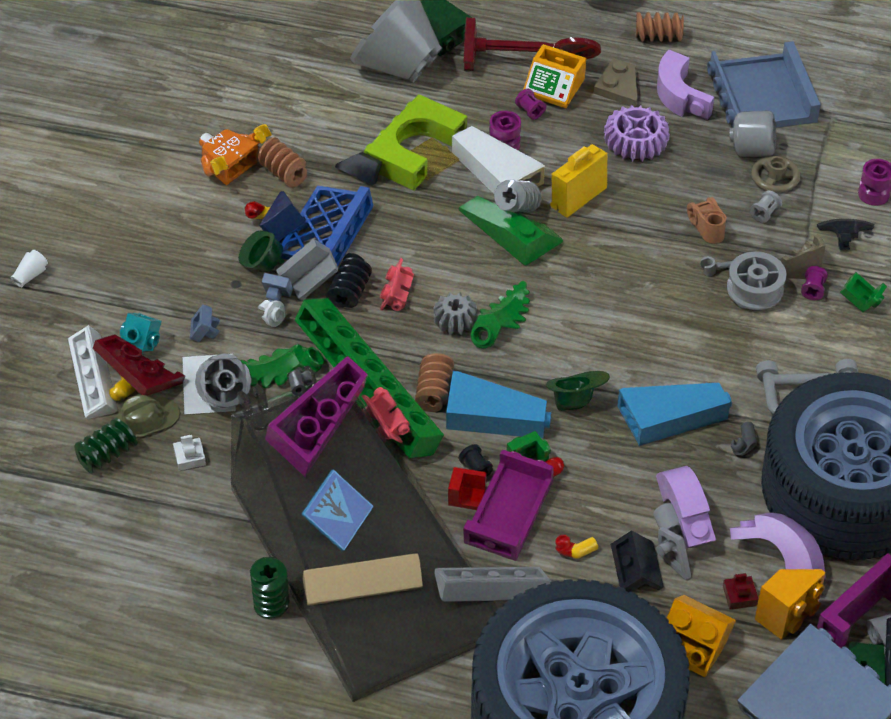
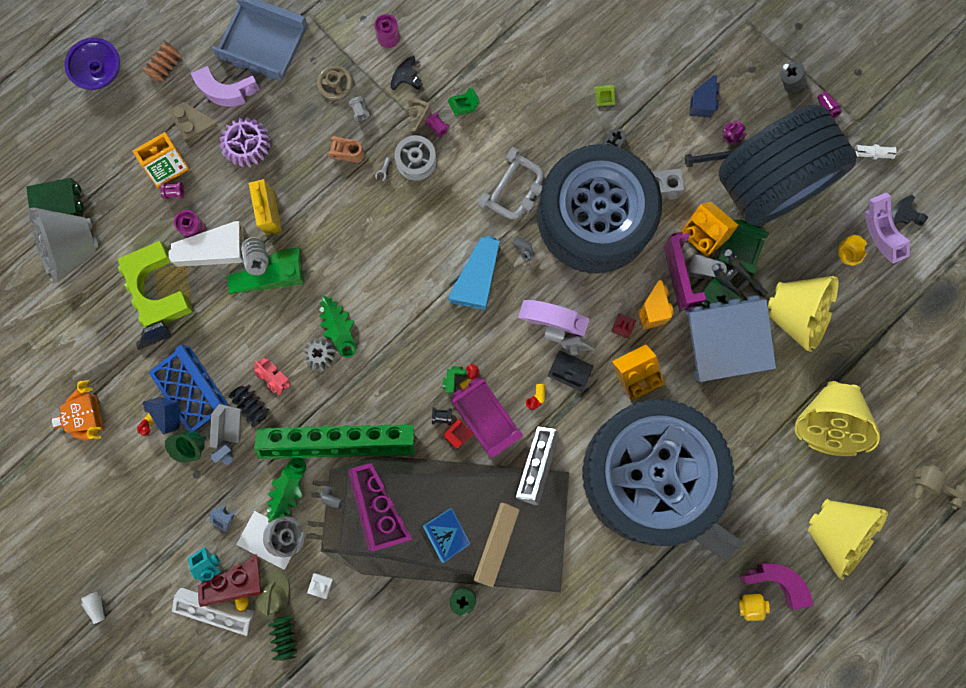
camera: 55 degrees left, 30 degrees up
nougat piece [256,137,307,188] -> none
white plate [258,300,286,327] -> none
coral hinge [362,387,410,443] -> none
nougat piece [415,353,454,412] -> none
dark azure slope [446,371,551,439] -> none
dark red piece [463,17,601,71] -> none
dark green piece [546,371,610,411] -> none
light grey head [730,110,776,158] -> none
lavender arch [730,513,826,579] -> none

